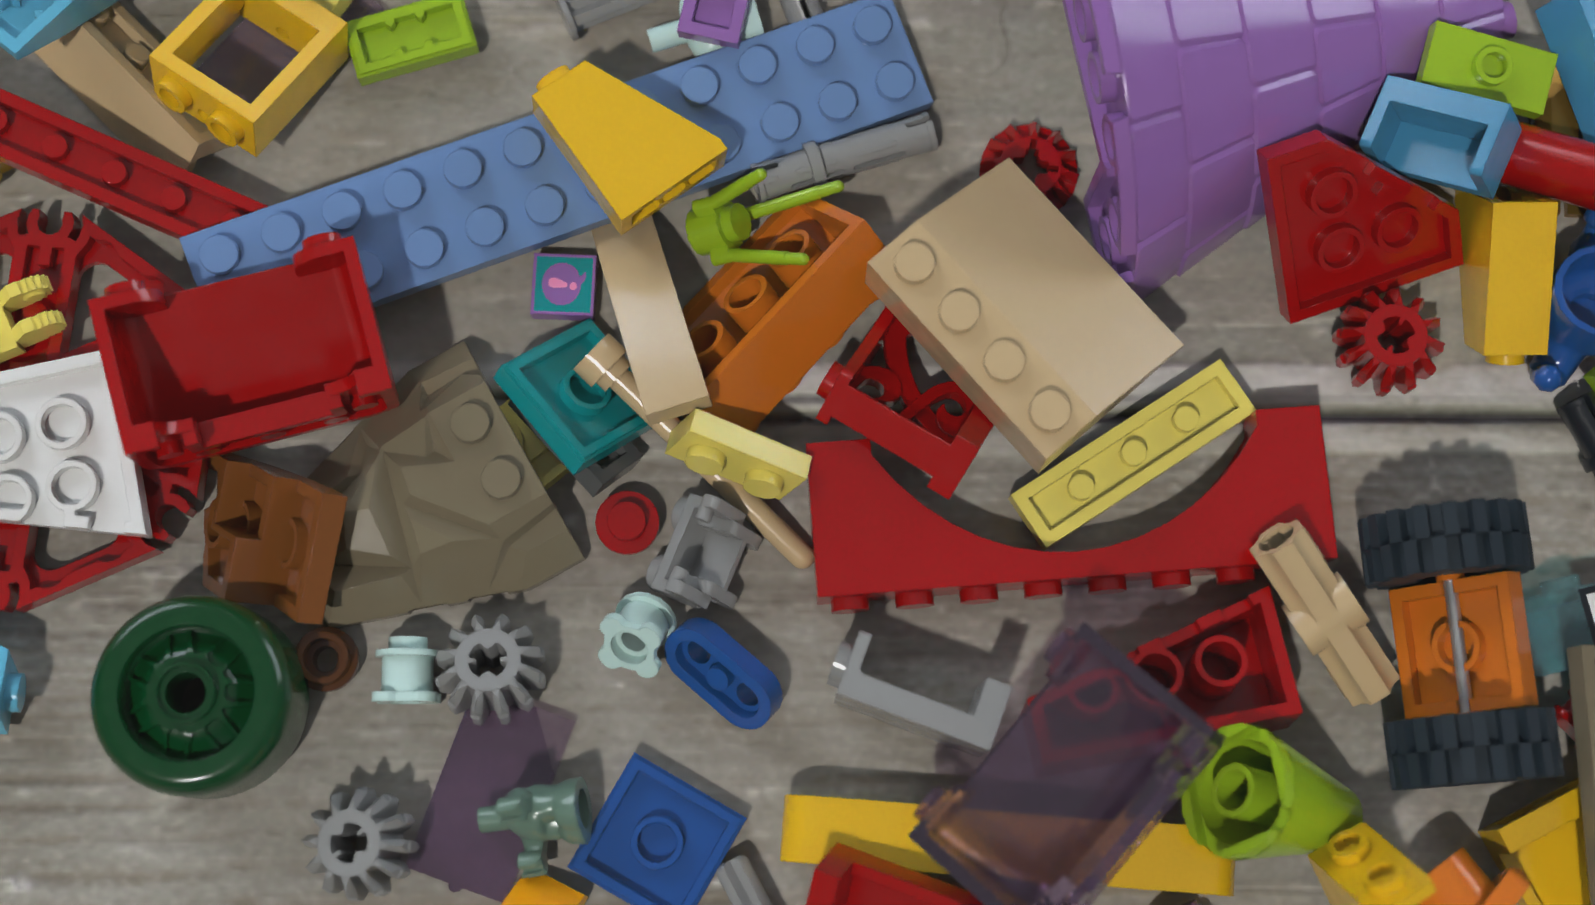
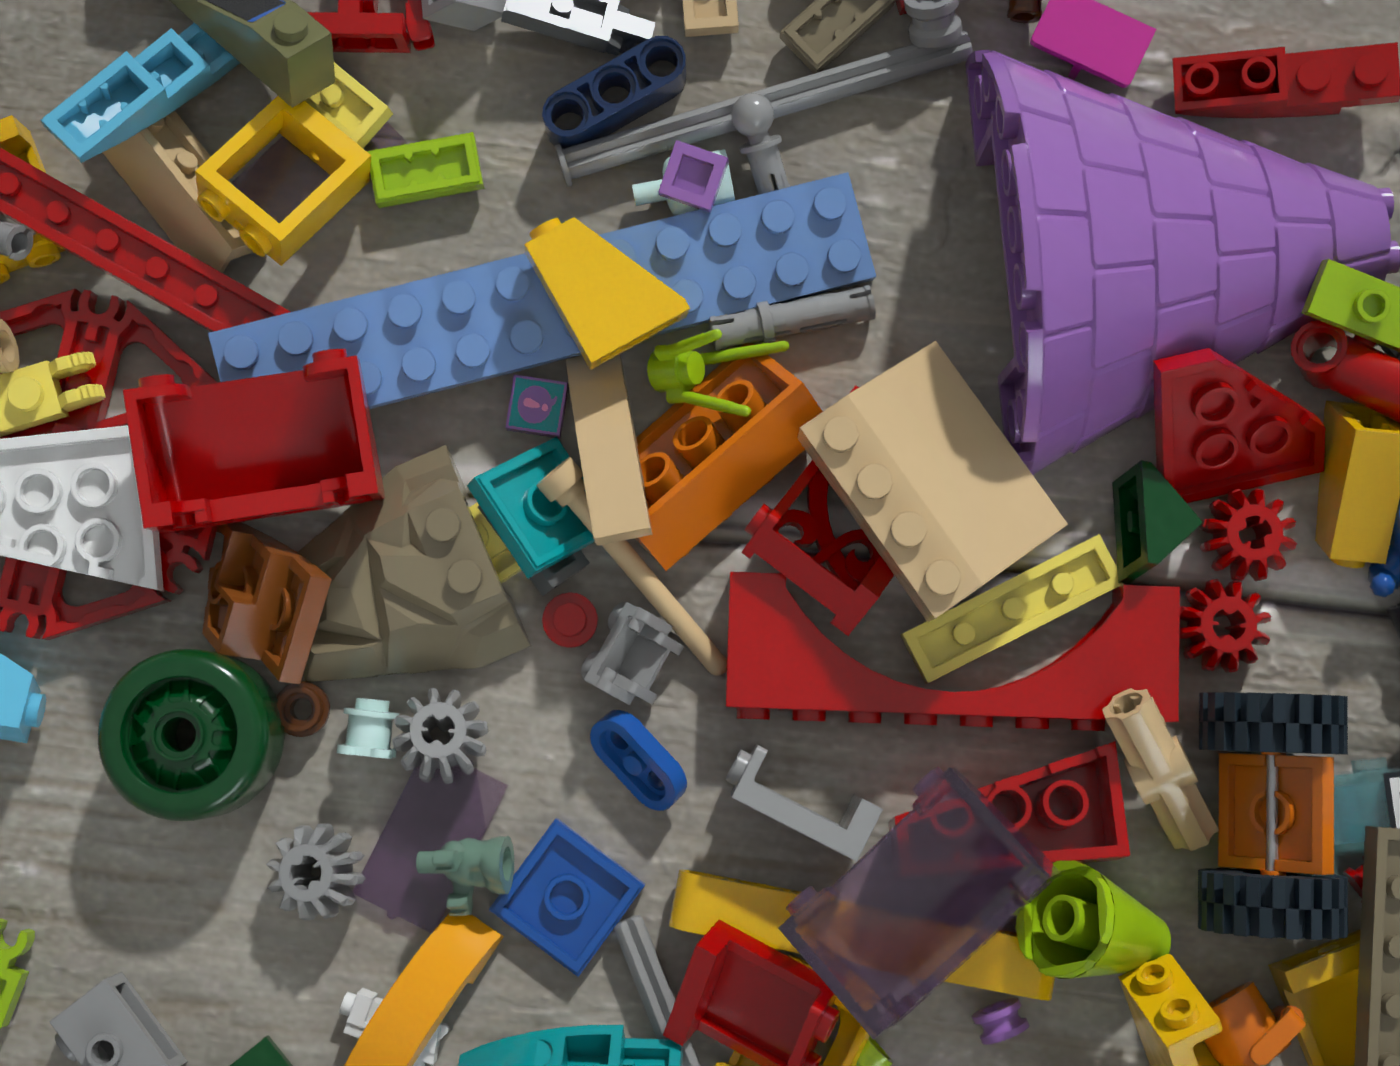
camera: 10 degrees right, 5 degrees up
light aqua brick [598,592,677,678] -> none
light yellow plate [665,408,812,500] -> none
red gear [979,121,1079,210] -> none
dark azure panel [1359,75,1522,199] -> none
none -> dark green slope [1112,460,1203,584]
none -> red gear [1179,579,1272,673]

